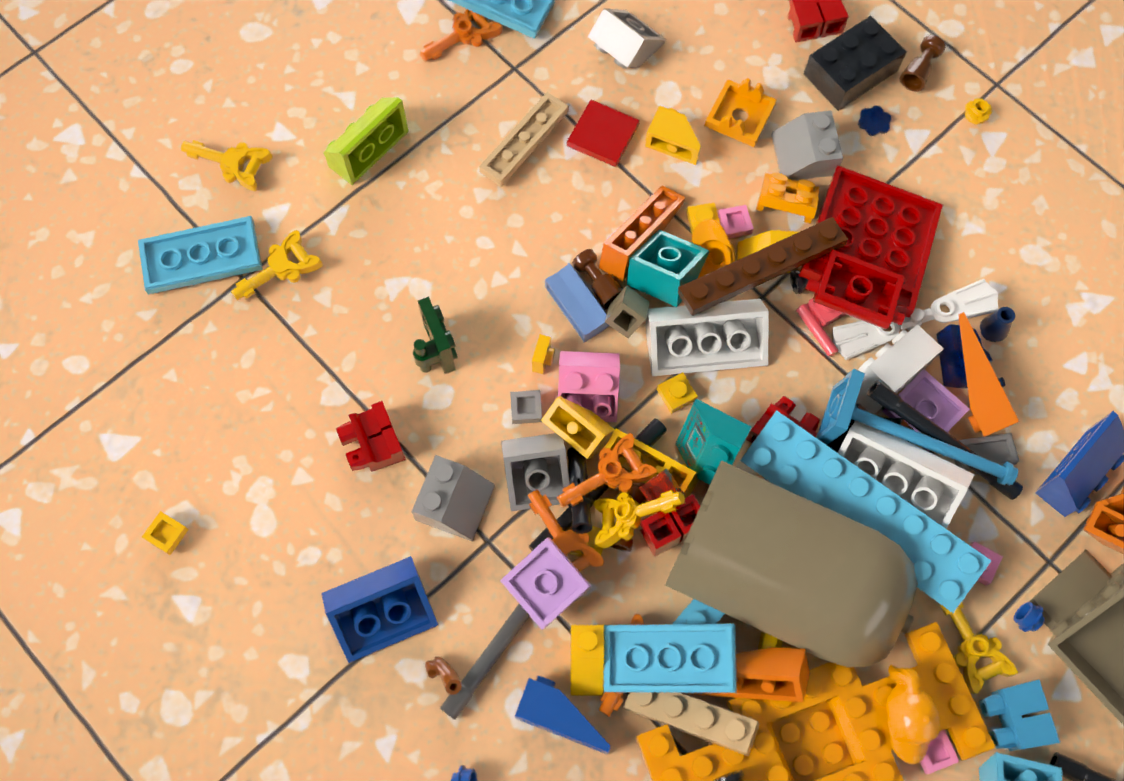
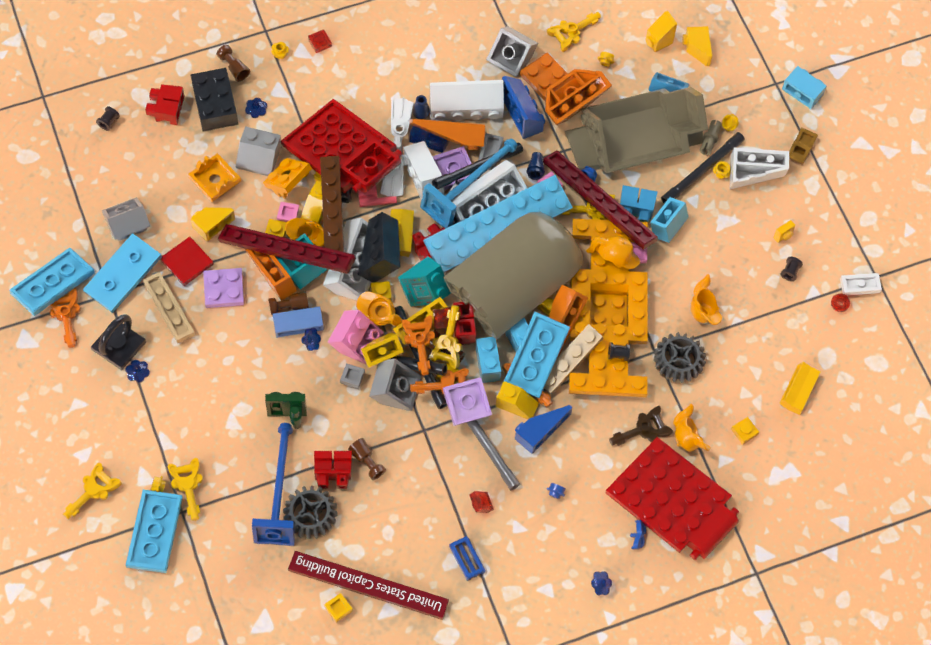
camera: 70 degrees left, 5 degrees down
blue slope [321,556,438,663] -> none
lime slope [324,97,409,185] -> none
light grey slope [411,455,495,541] -> none
dark orange arm [425,657,462,695] -> none
yellow plate [532,334,555,374] -> none
dark tan brick [605,285,650,338] -> none
none -> medium azure plate [83,233,162,313]
none -> black tile [91,314,146,371]
none -> clear blue plant [125,360,150,383]
none -> yellow plate [150,476,166,492]
none -> lavender plate [203,268,244,308]
none -> dark red tile [218,224,356,274]
none -> blue tile [252,423,295,546]
none -> dark grey gear [283,486,338,540]
none -> dark red tile [288,551,449,620]
none -> clear blue plant [301,328,321,351]
none -> clear red plate [308,29,332,53]
none -> reddish brown piece [348,438,386,480]
none -> light orange hair [356,292,402,326]
none -> black wedge [358,212,400,283]
none -> yellow piece [391,209,414,257]
none -> white slope [429,80,504,121]
none -> blue tile [449,536,485,581]
none -> clear red plate [469,491,494,513]
none -> medium azure brick [476,337,501,383]
none -> dark blue cone [526,152,545,180]
none -> dark red tile [543,150,658,250]

